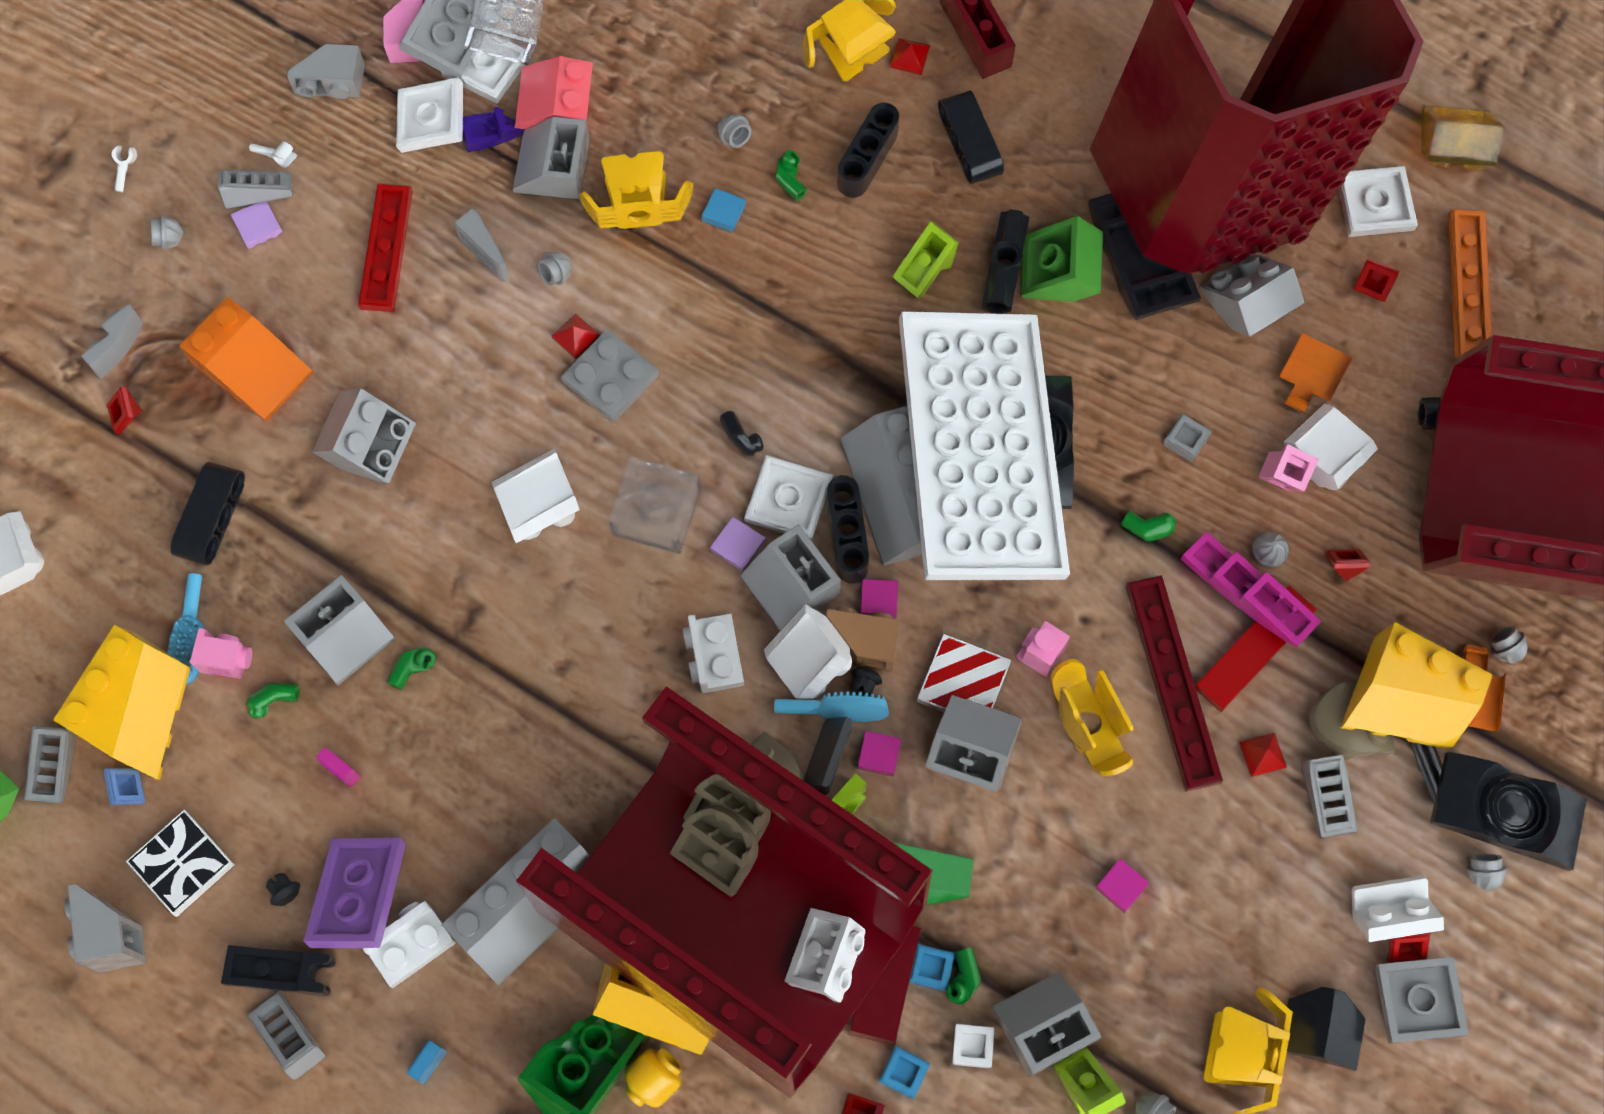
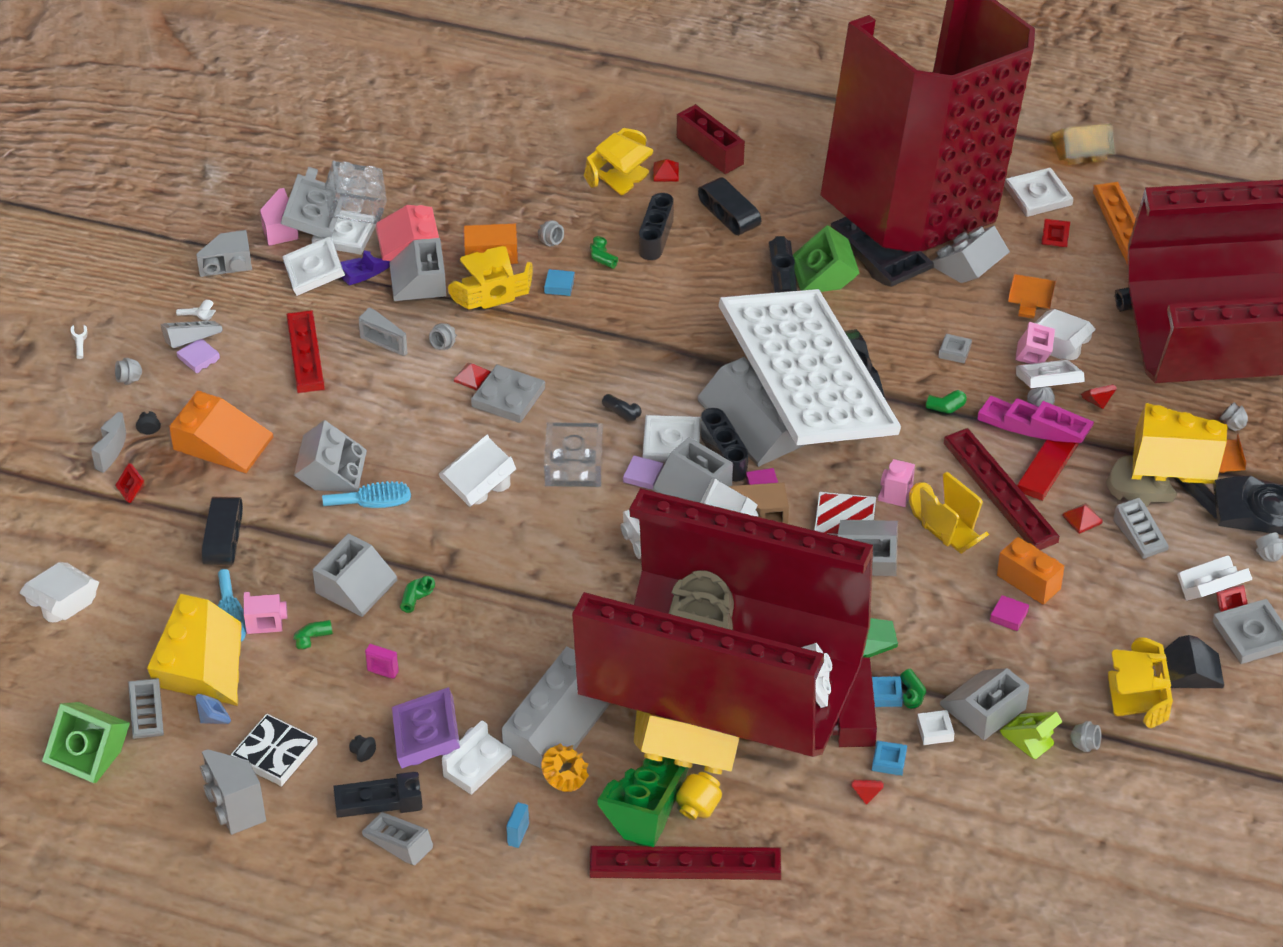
camera: 15 degrees left, 25 degrees down
lime slope [892,221,959,298] -> none
none -> black piece [136,411,161,435]
none -> medium azure piece [322,481,411,508]
none -> orange brick [464,223,518,264]
none -> light orange gear [541,743,589,792]
none -> orange brick [997,537,1065,605]
none -> white tile [1016,360,1084,388]

